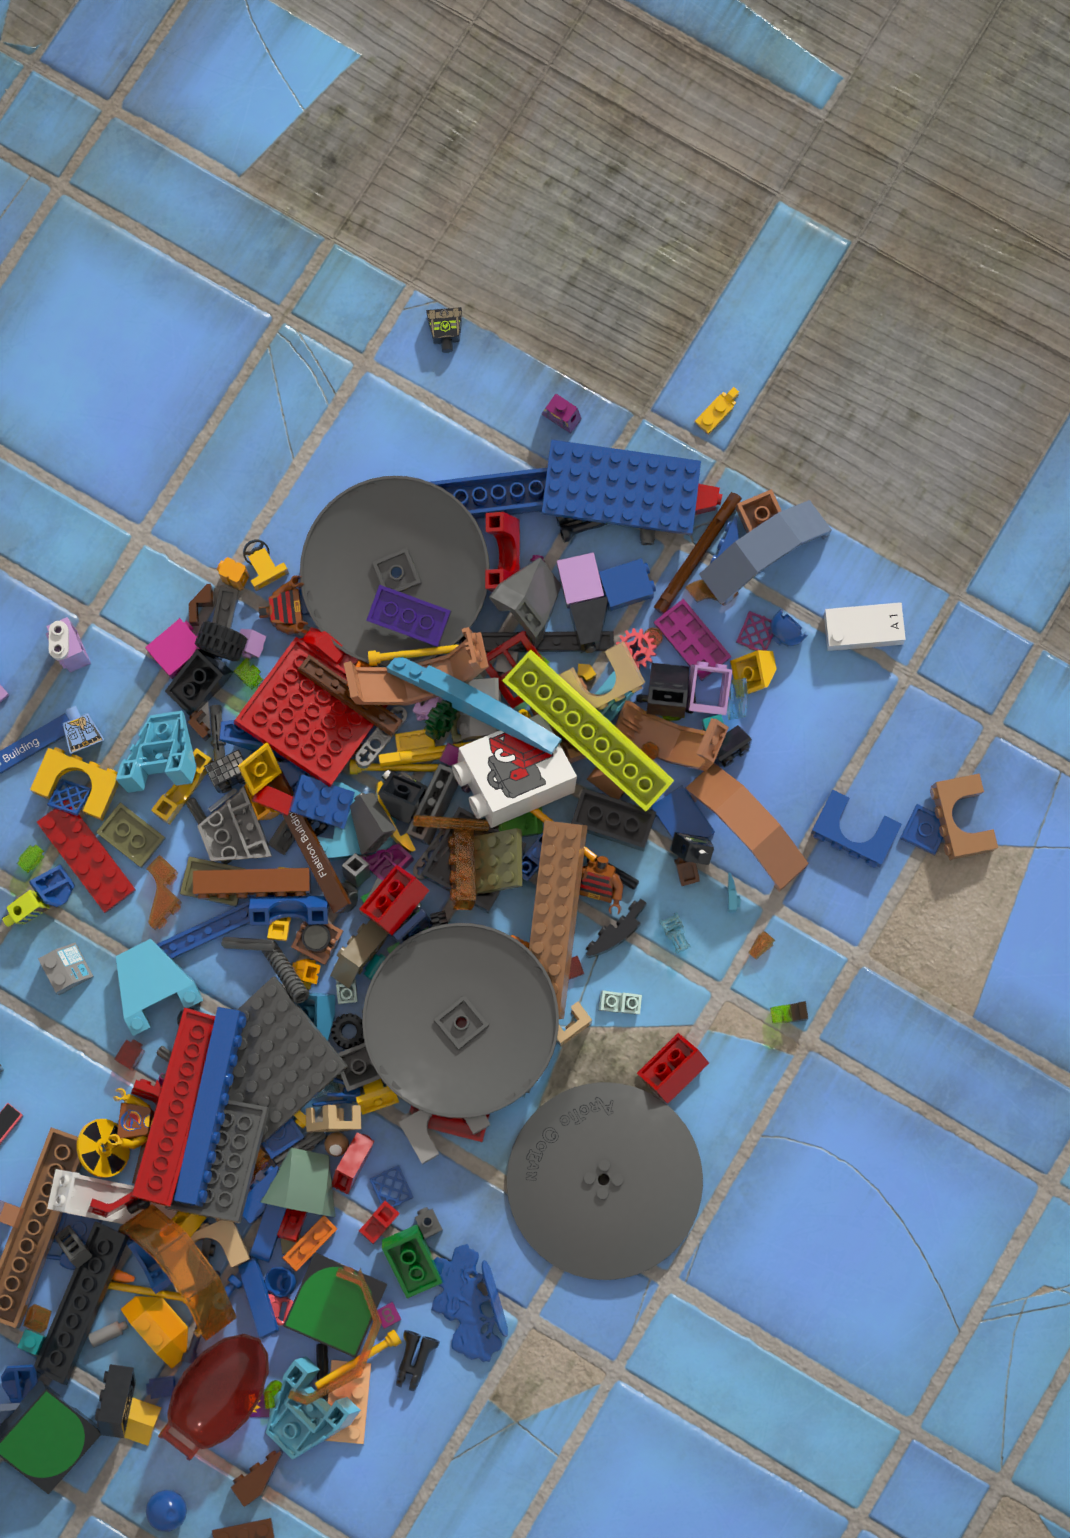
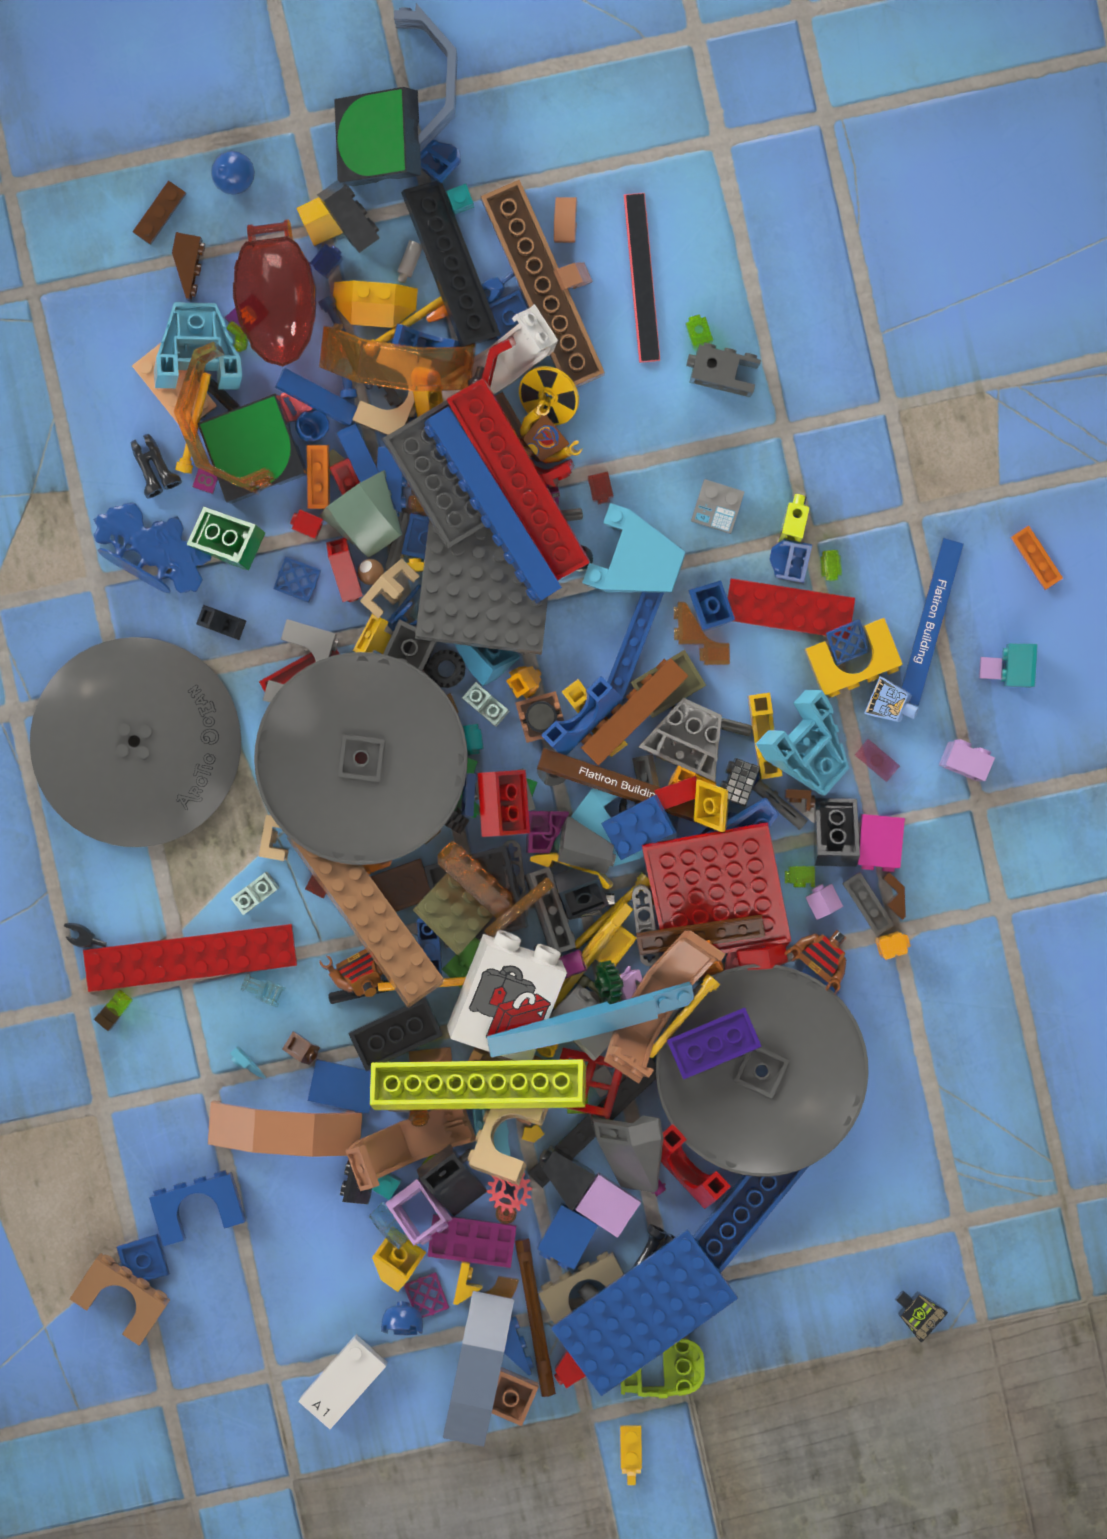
camera: 130 degrees right, 10 degrees up
clear orange slope [23,1304,52,1333] -> none
white plate [49,621,69,660] -> none
dark grey slope [54,1225,92,1268] -> none
olive plate [96,802,166,868] -> none
black tyre [194,621,248,661] -> none
white sticker [208,788,237,812] -> none
dark grey axle [221,937,275,951] -> none
yellow piece [243,539,289,591] -> none
dark grey piece [262,941,309,1003] -> none
dark tan wedge [330,920,389,988] -> none
flat silver brick [342,853,371,888] -> none
red slope [359,1201,400,1244] -> none
dark grey brick [415,1207,443,1239] -> none
magenta torso [542,394,582,434] -> none
black slope [586,898,647,958] -> none
red slope [637,1033,709,1104] -> none
black torso [670,832,714,865] -> none
clear orange cone [748,930,775,960] -> none
none -> black hand [64,923,107,948]
none -> red plate [83,924,297,992]
none -> black slope [196,605,246,640]
none -> red brick [290,510,324,540]
none -> reddish brown tile [370,858,430,912]
none -> yellow slope [453,1261,483,1305]
none -> dark tan arch [538,1251,624,1324]
none -> lime slope [621,1338,705,1399]
none -> blue slope [688,580,735,631]
none -> clear pink plate [854,739,900,782]

